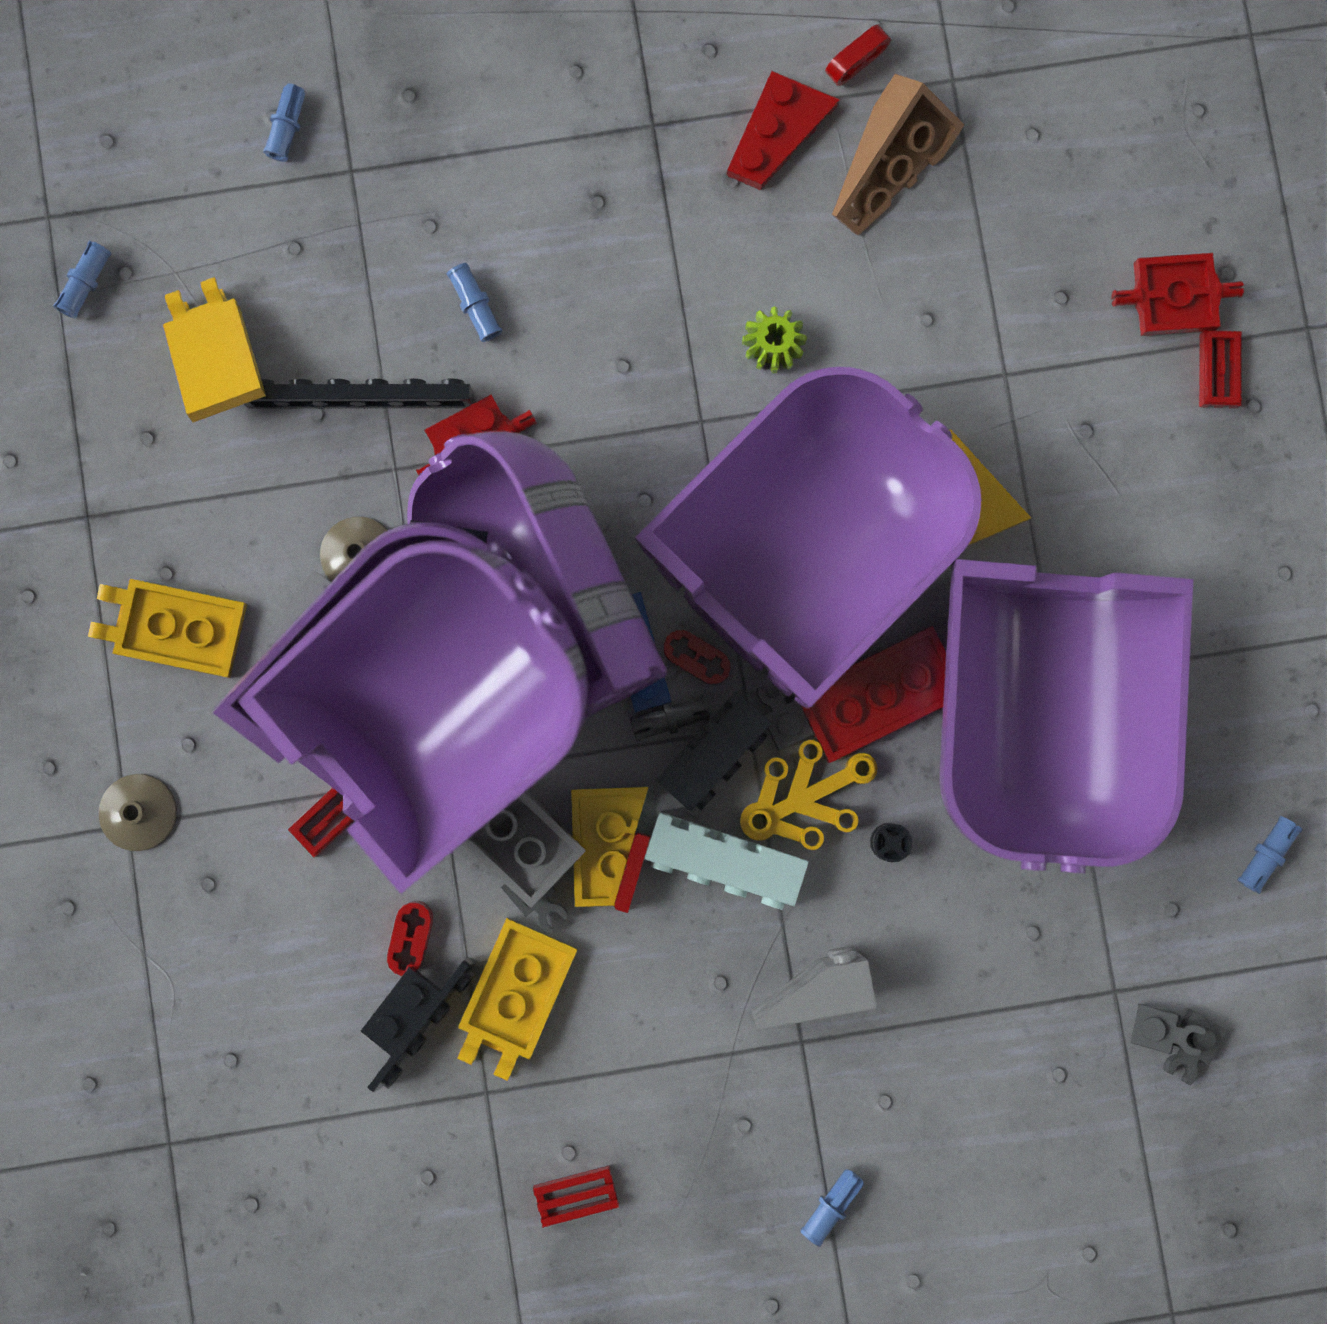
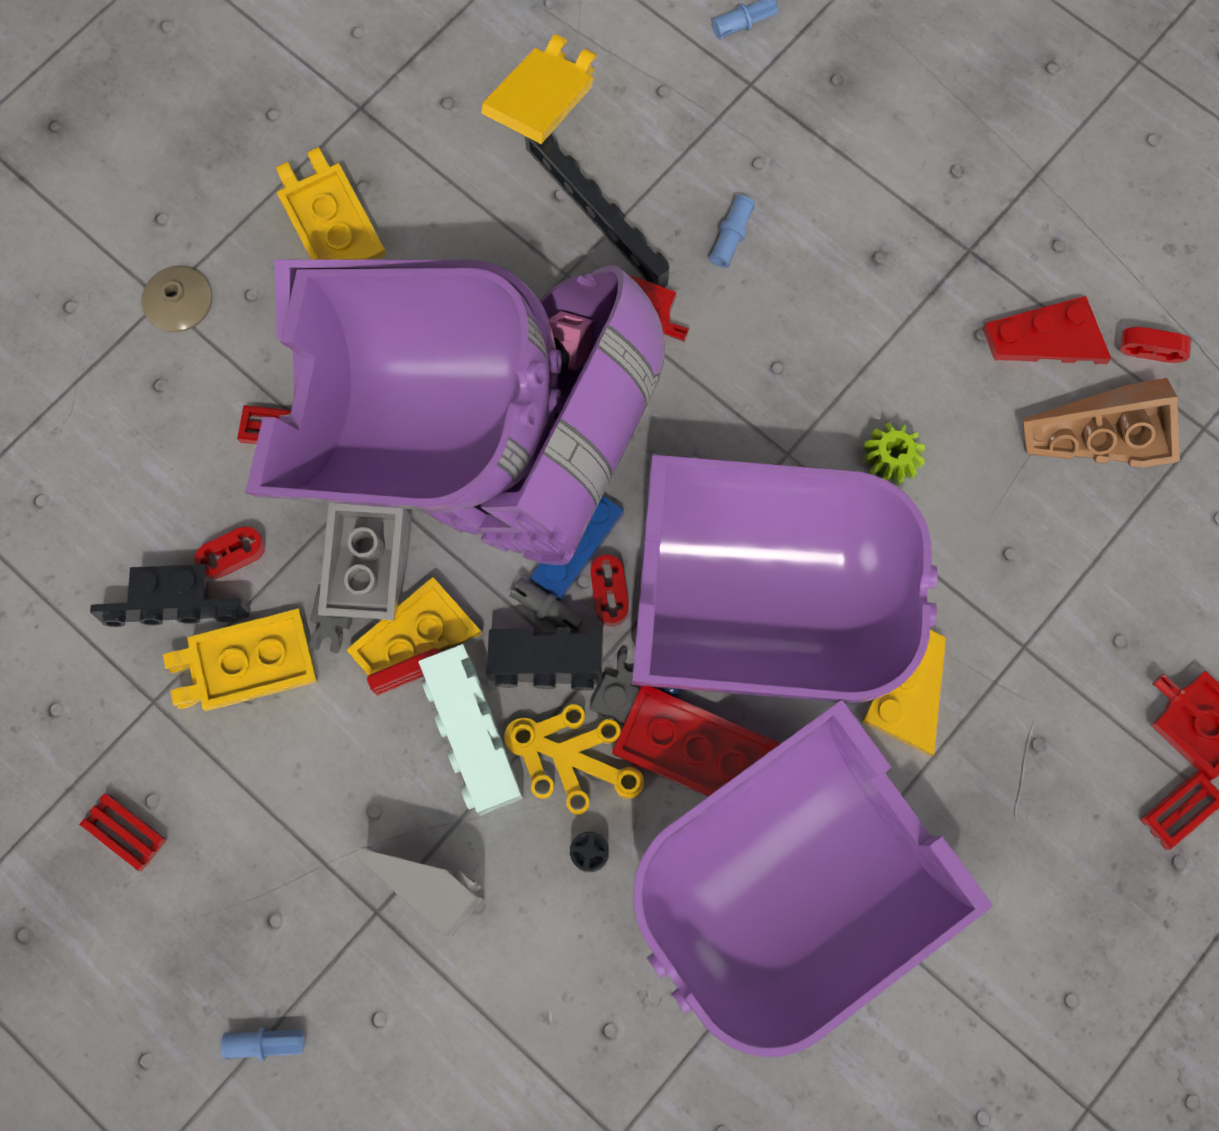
camera: 55 degrees right, 10 degrees down
none -> bright pink panel [549,311,594,371]

